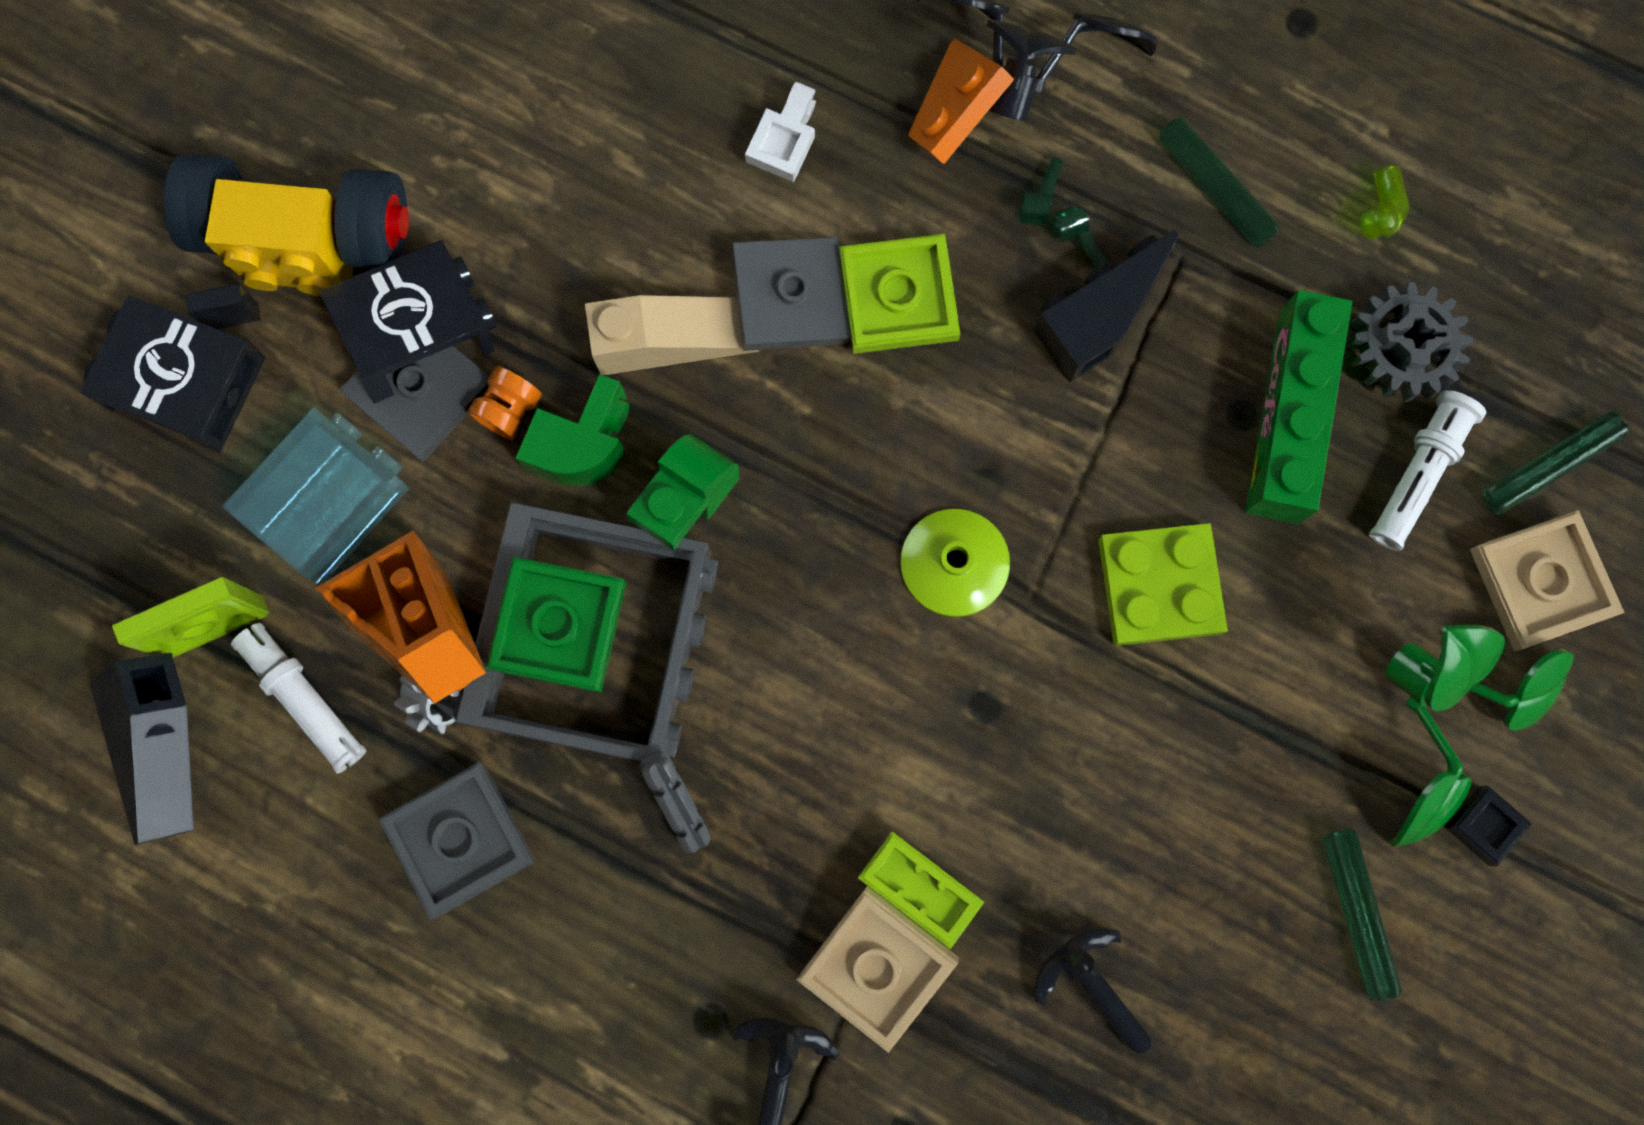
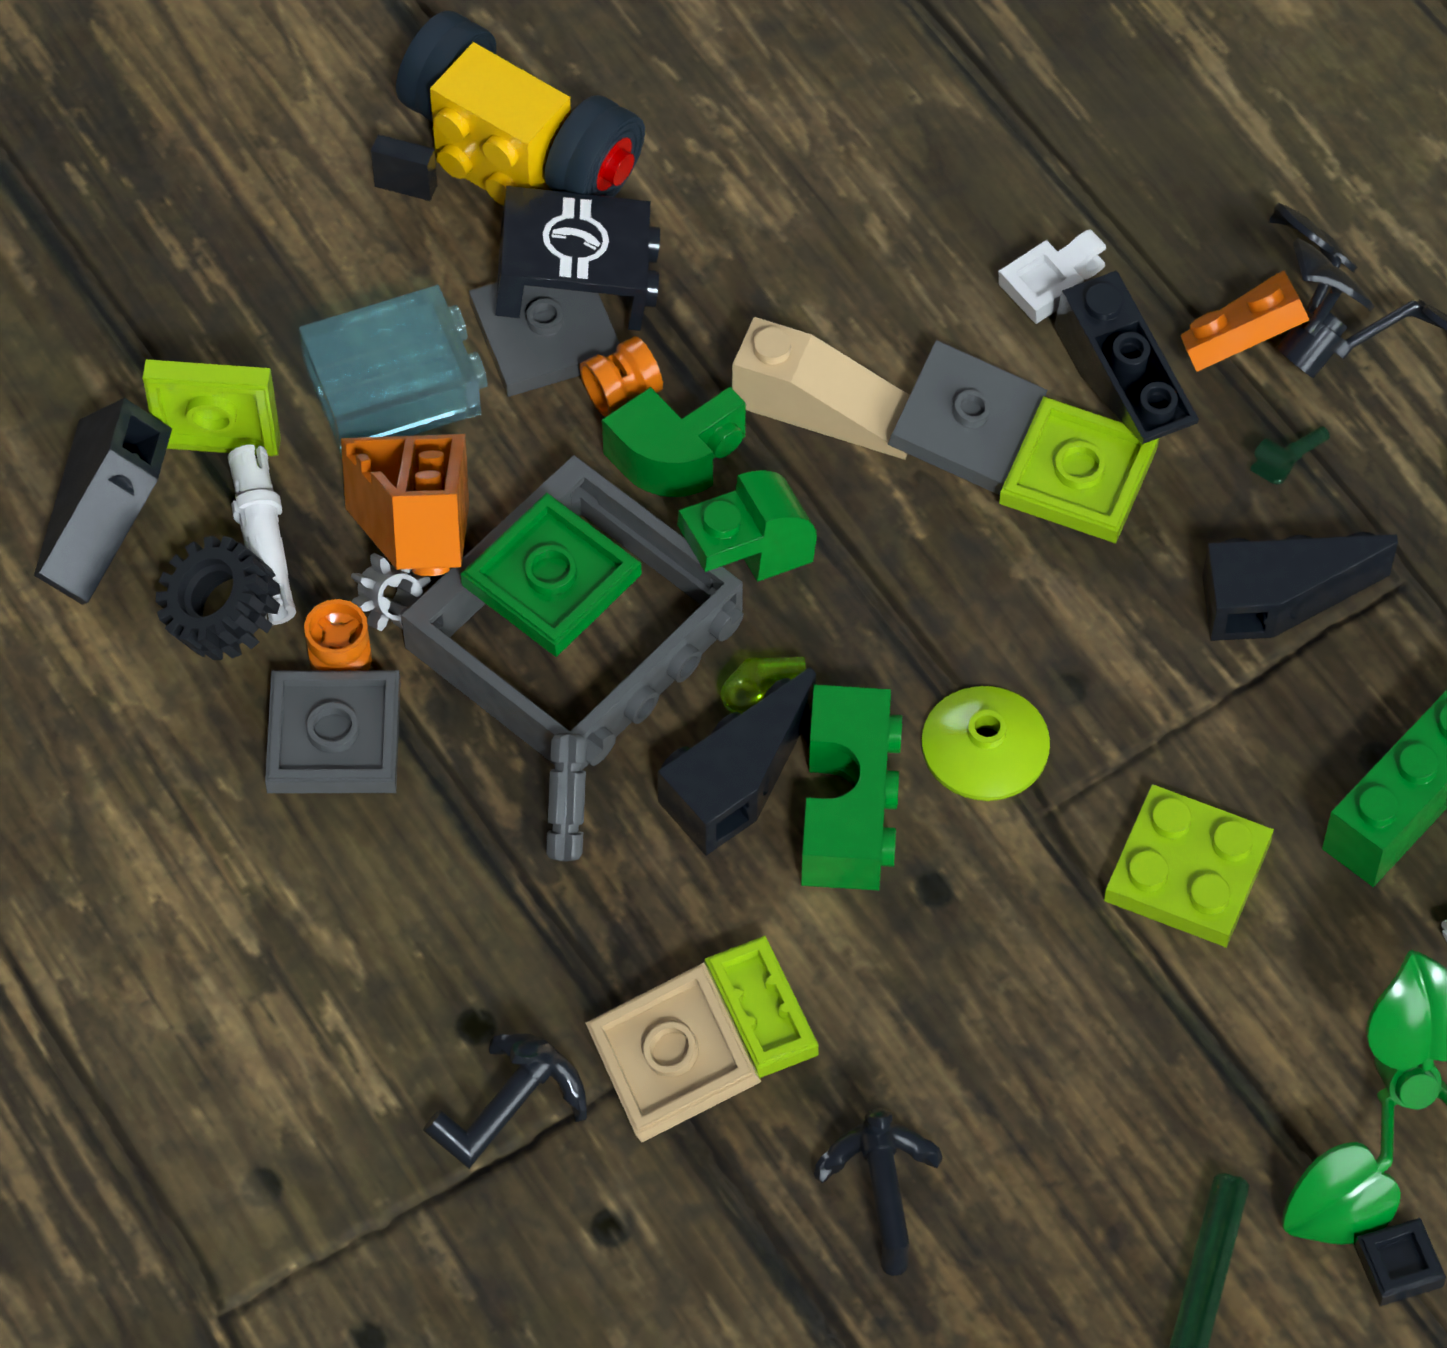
camera: 30 degrees right, 20 degrees down
black panel [79,295,266,453] -> none
clear green hand [1050,207,1109,269] -> none
none -> black tyre [155,536,281,660]
none -> orange wheel [304,599,372,671]
none -> black slope [658,667,816,856]
none -> clear neon green arm [721,656,806,714]
none -> green arch [801,685,903,891]
none -> black slope [1054,270,1199,444]

